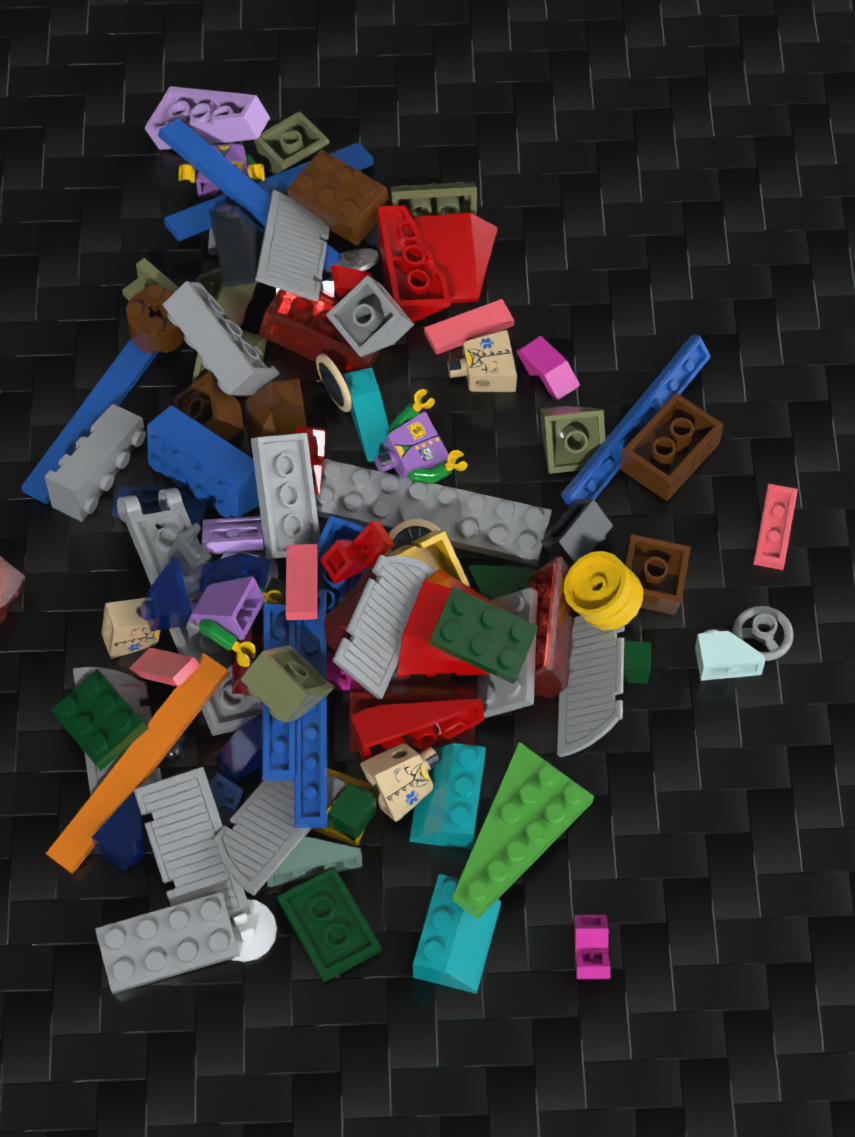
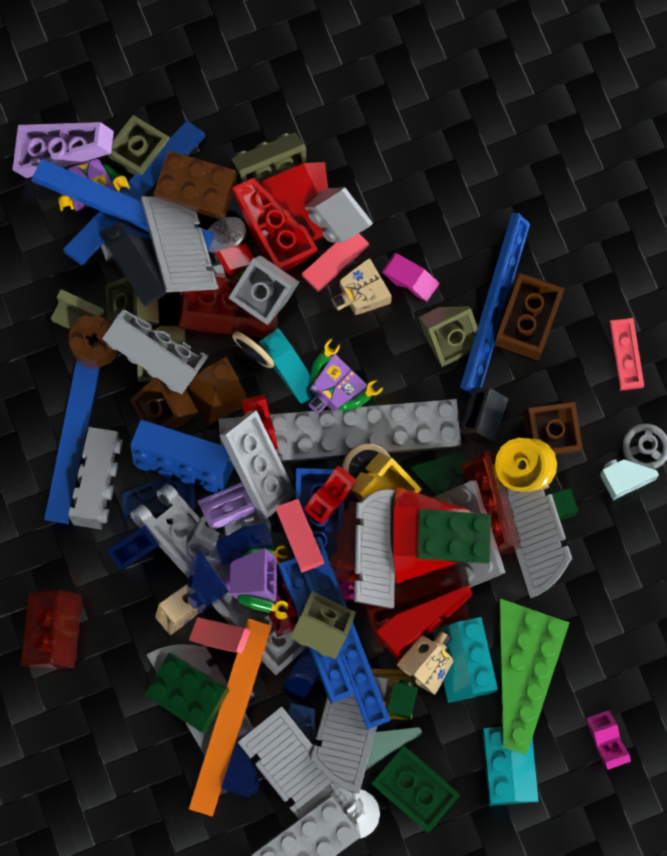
camera: 20 degrees left, 15 degrees up
none -> clear blue slope [107,525,160,571]
none -> light grey slope [304,187,373,243]

